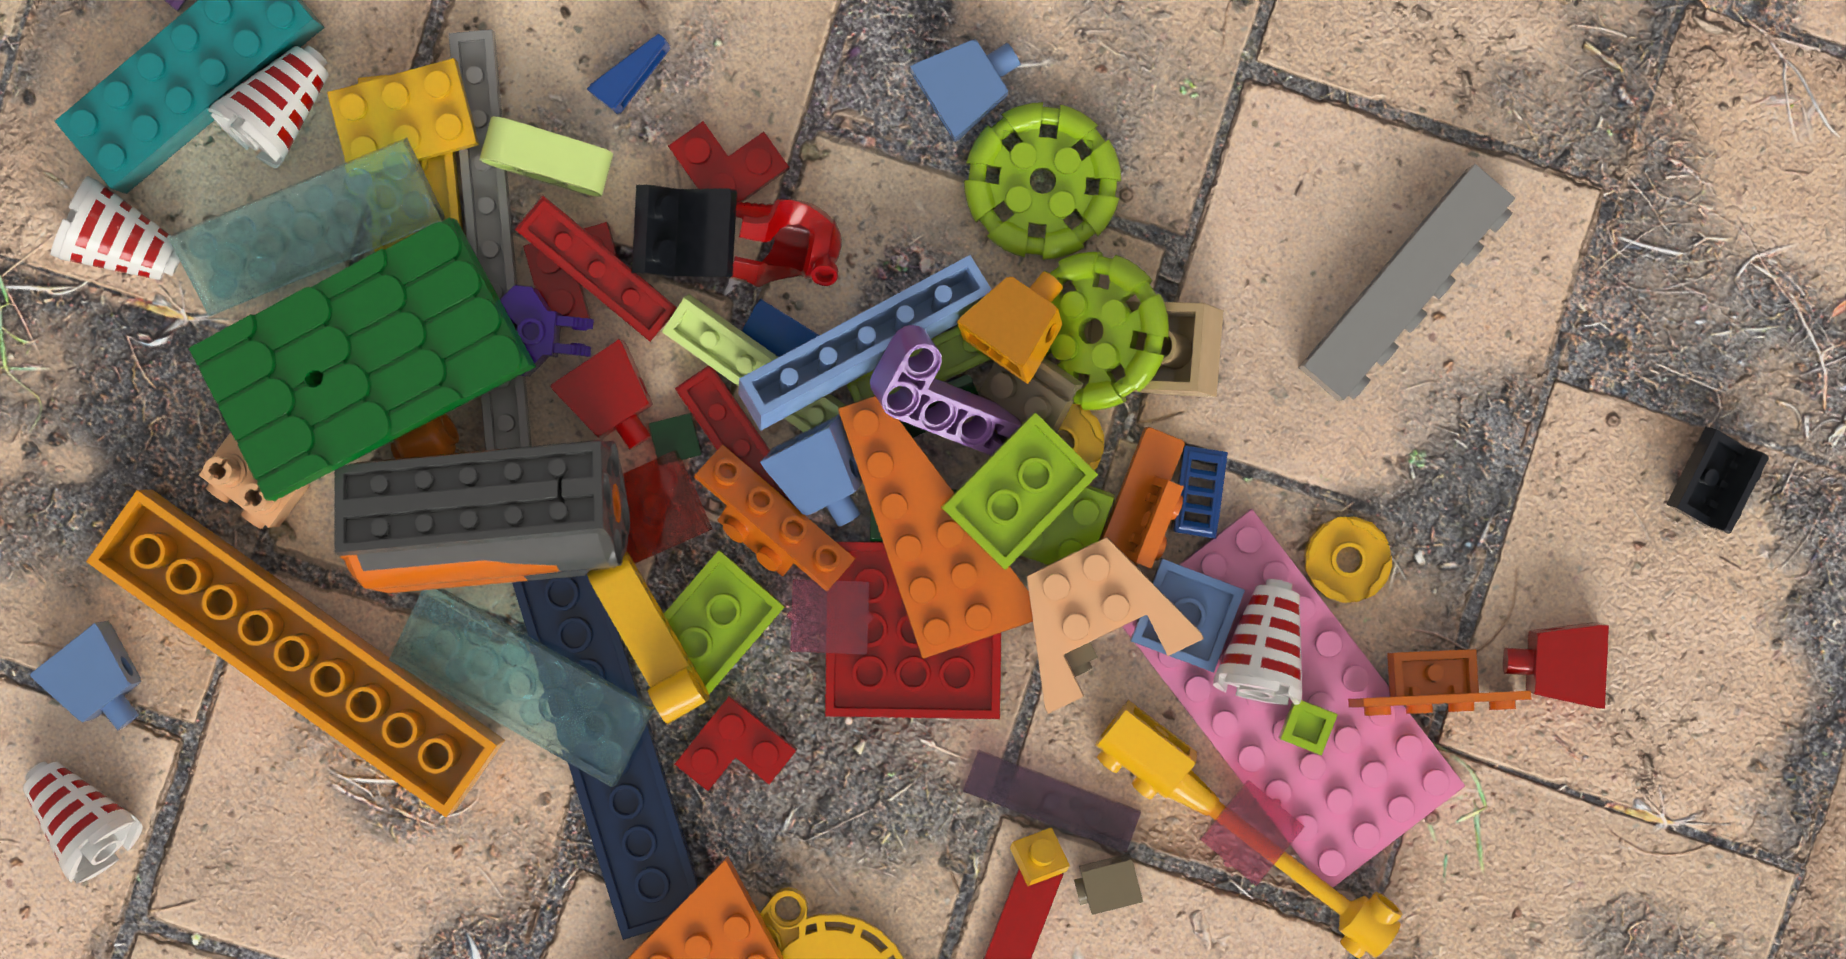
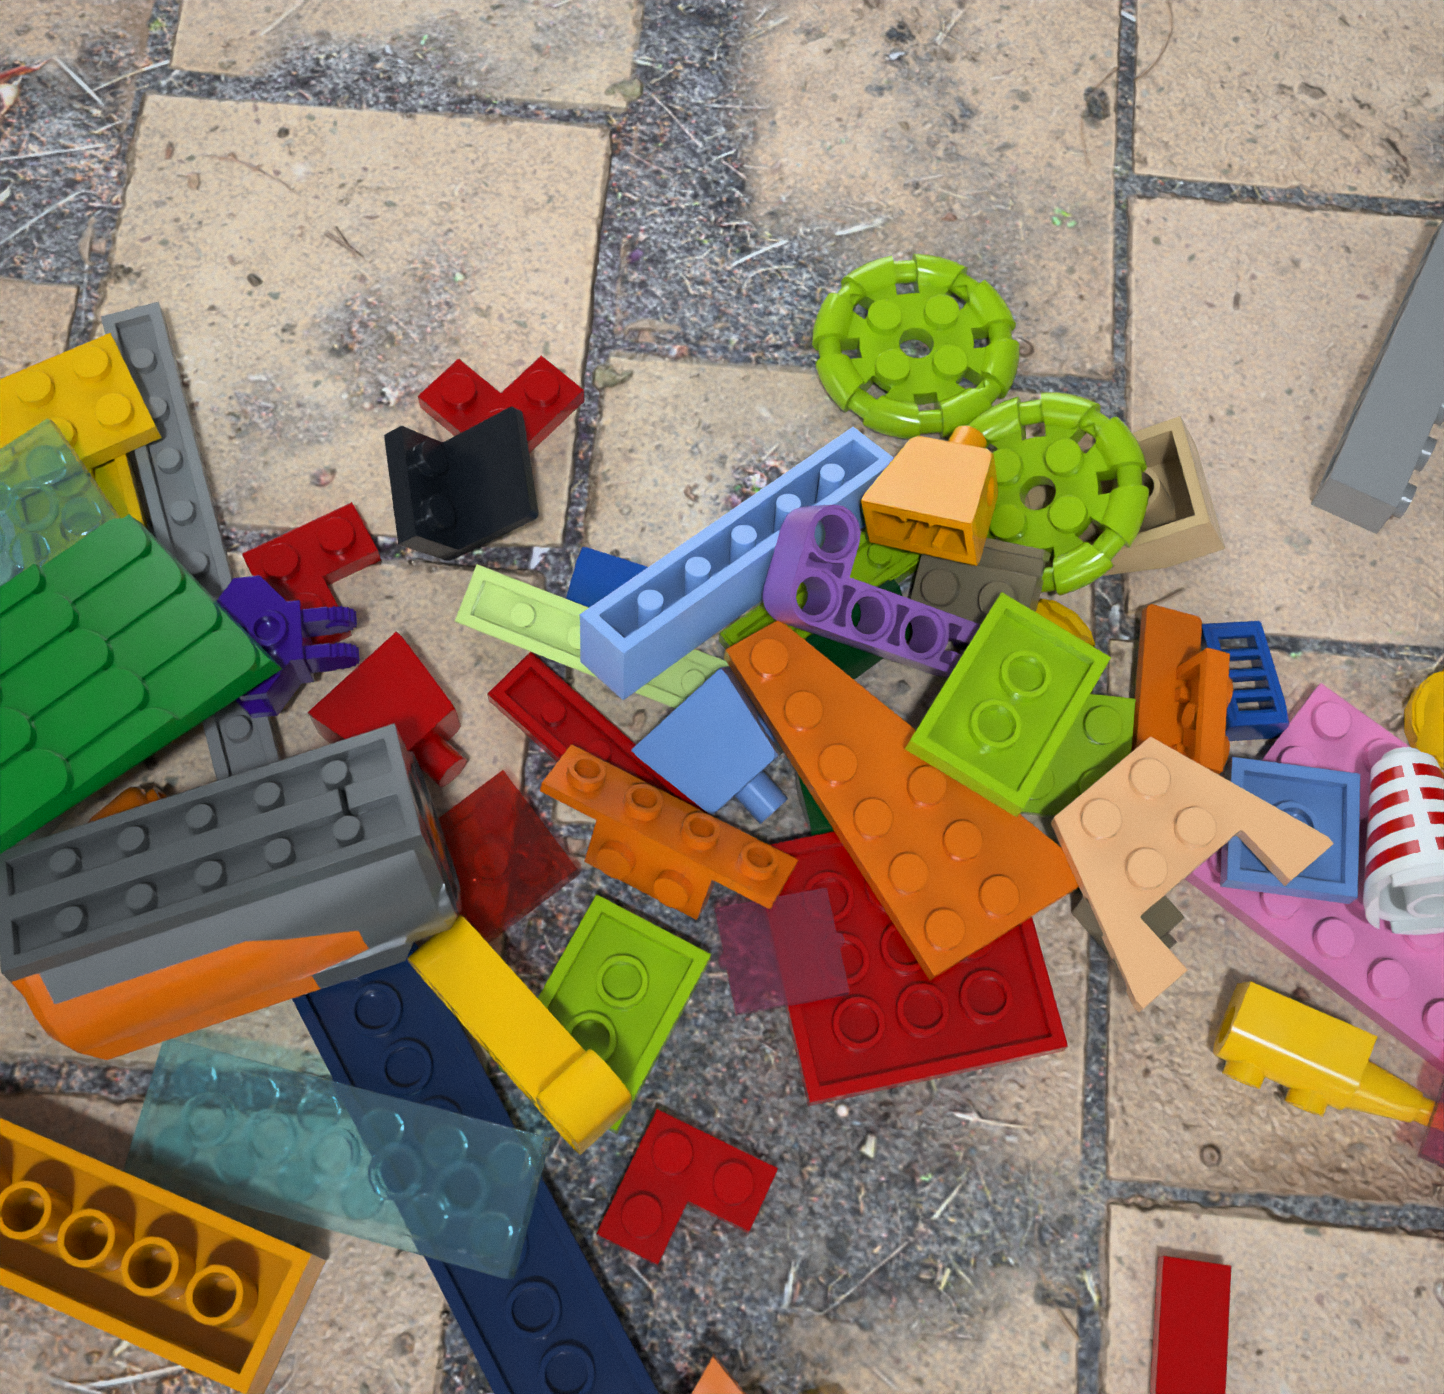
camera: 20 degrees left, 20 degrees down
yellowish green beam [479,116,613,197] -> none
red tile [514,195,677,342] -> none
blue slope [587,34,671,115] -> none
dark green tile [649,413,703,466] -> none
red piece [732,199,842,287] -> none
medium blue torso [910,39,1021,143] -> none
tile [963,749,1141,853] -> none
yellow plate [1010,827,1070,886] -> none
dark tan brick [1074,853,1143,915] -> none

